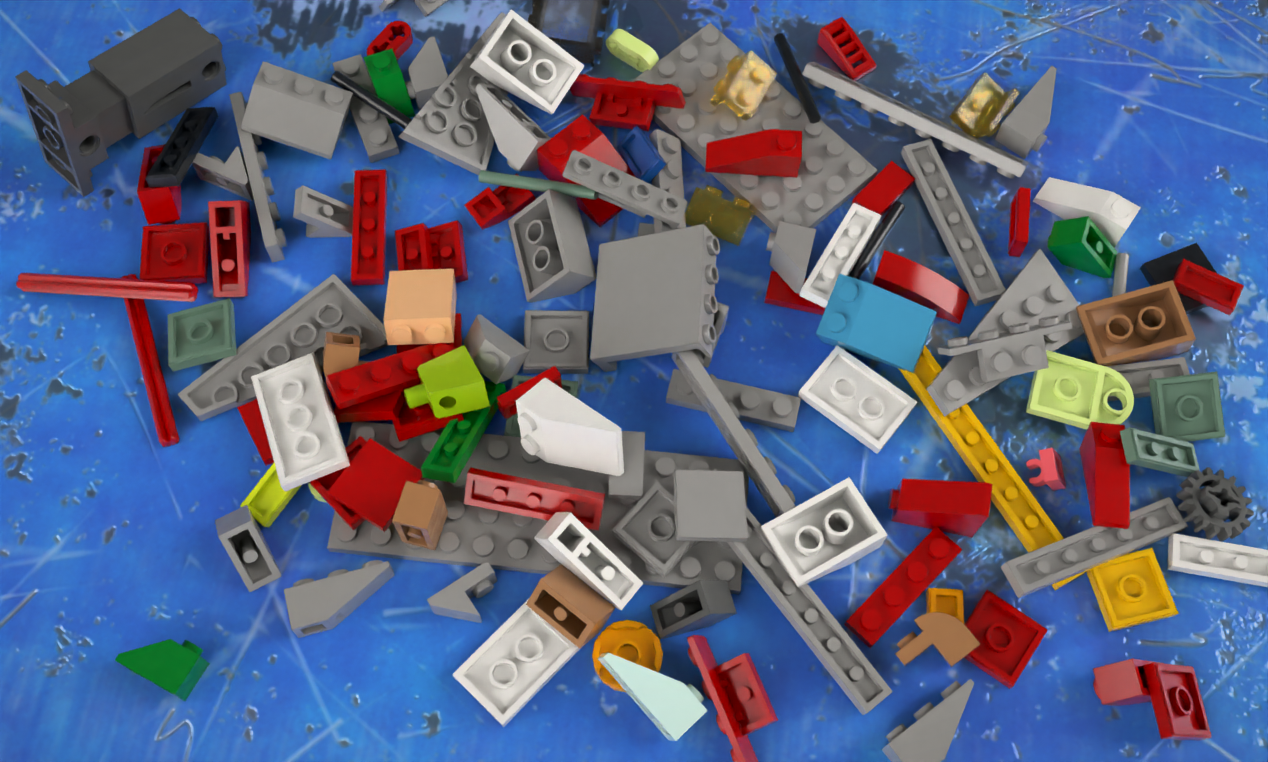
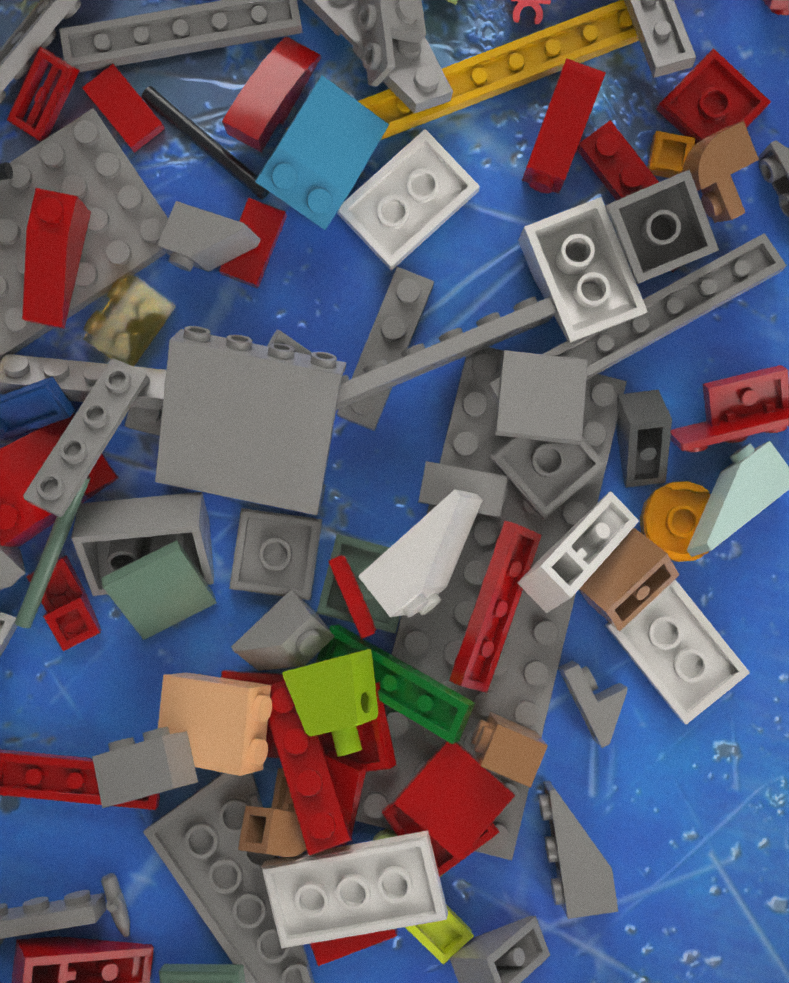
camera: 80 degrees left, 20 degrees up
light grey slope [293,185,353,238] -> none
red slope [395,220,468,283] -> none
white plate [800,203,882,308] -> none
none -> red tile [7,47,80,142]
none -> light grey brick [92,727,198,808]
none -> sand green tile [101,540,217,640]
none -> light grey helmet [101,873,130,937]
none -> light grey brick [605,169,719,284]

